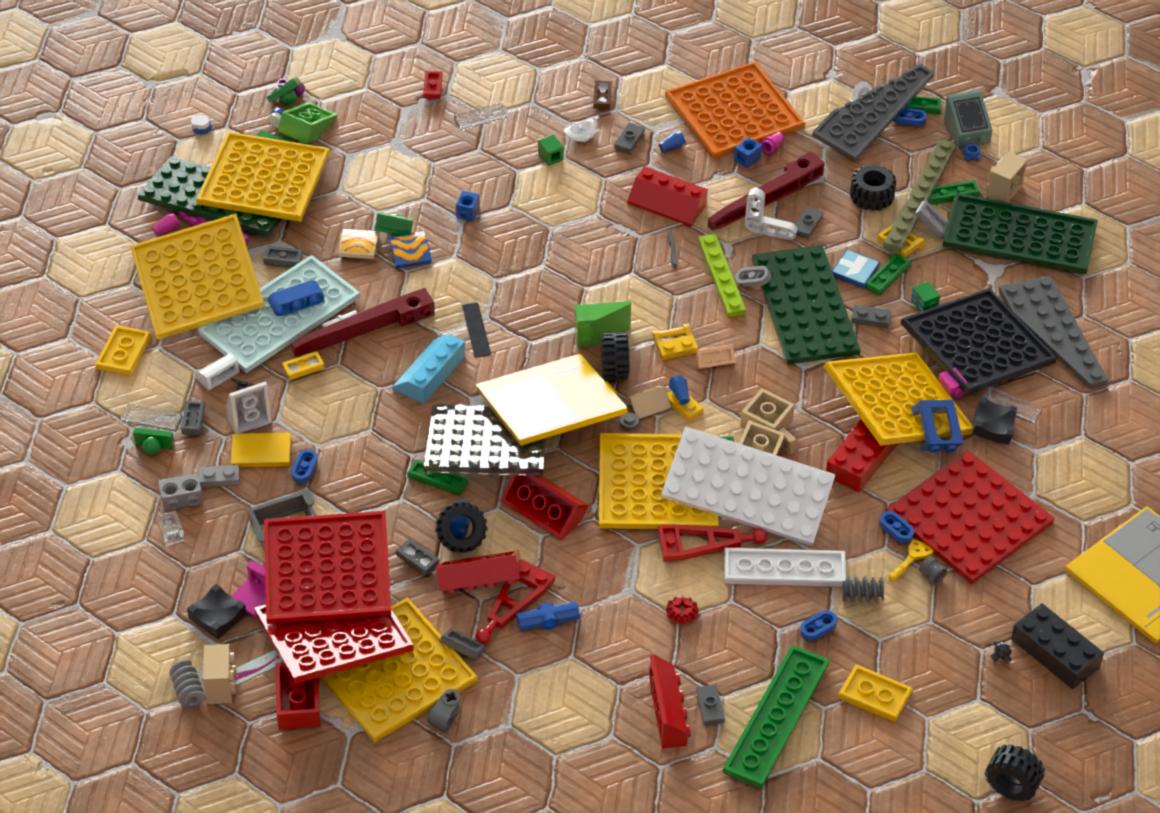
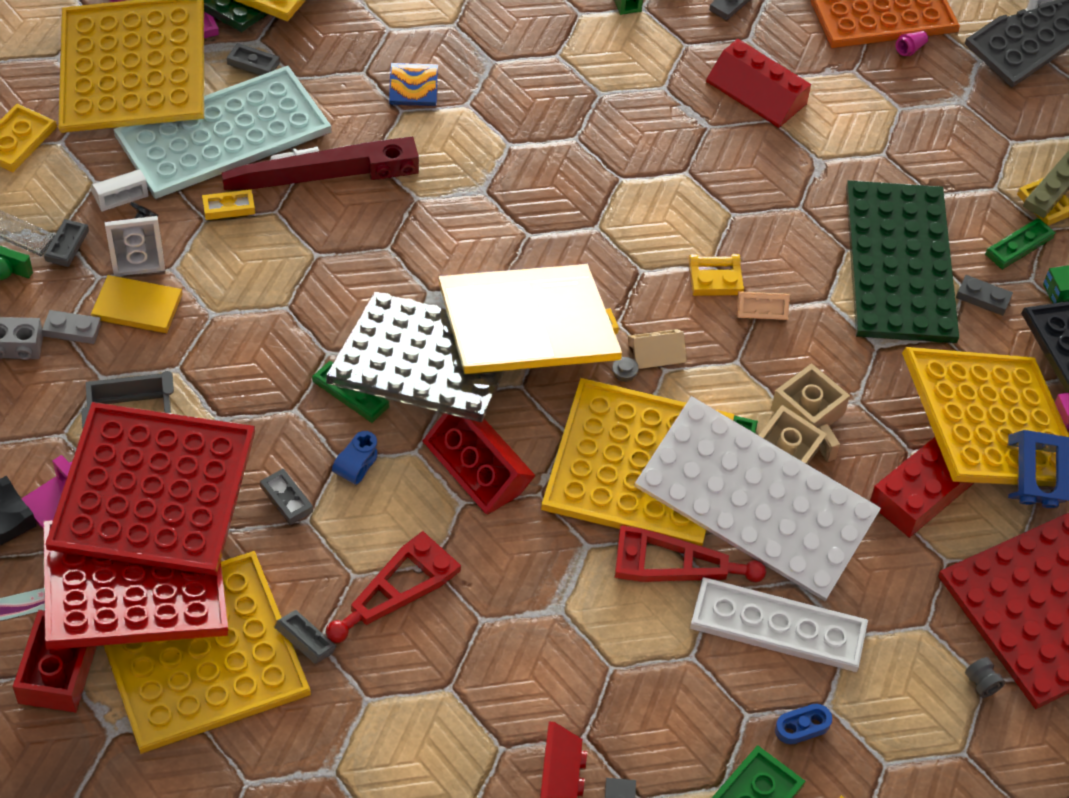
camera: 10 degrees right, 5 degrees up
blue beam [268,280,325,316] -> none
blue plate [291,449,318,484] -> none
slope [338,229,380,259] -> none
green tile [375,212,414,236] -> none
medium azure slope [392,334,465,404] -> none
dark grey piece [427,689,461,731] -> none
black tyre [435,502,488,553] -> none
red slope [435,550,521,594] -> none
blue brick [456,191,480,221] -> none
black sticker [462,302,491,357] -> none
blue piece [516,601,580,631] -> none
bright green slope [575,301,631,347] -> none
black tyre [601,332,630,381] -> none
blue cone [659,131,686,153] -> none
red gear [666,595,699,624] -> none
yellow piece [667,391,704,422] -> none
dark grey piece [668,230,677,268] -> none
blue cone [669,375,690,405] -> none
lime plate [698,234,746,318] -> none
dark red piece [707,151,825,230] -> none
blue brick [734,137,762,168] -> none
light grey plate [735,266,771,287] -> none
white beam [745,188,798,240] -> none
dark grey plate [795,206,824,239] -> none
tile [831,249,880,289] -> none
dark grey piece [842,575,884,603] -> none
black tyre [850,164,896,211] -> none
blue plate [880,511,914,543] -> none
yellow piece [888,539,934,582] -> none

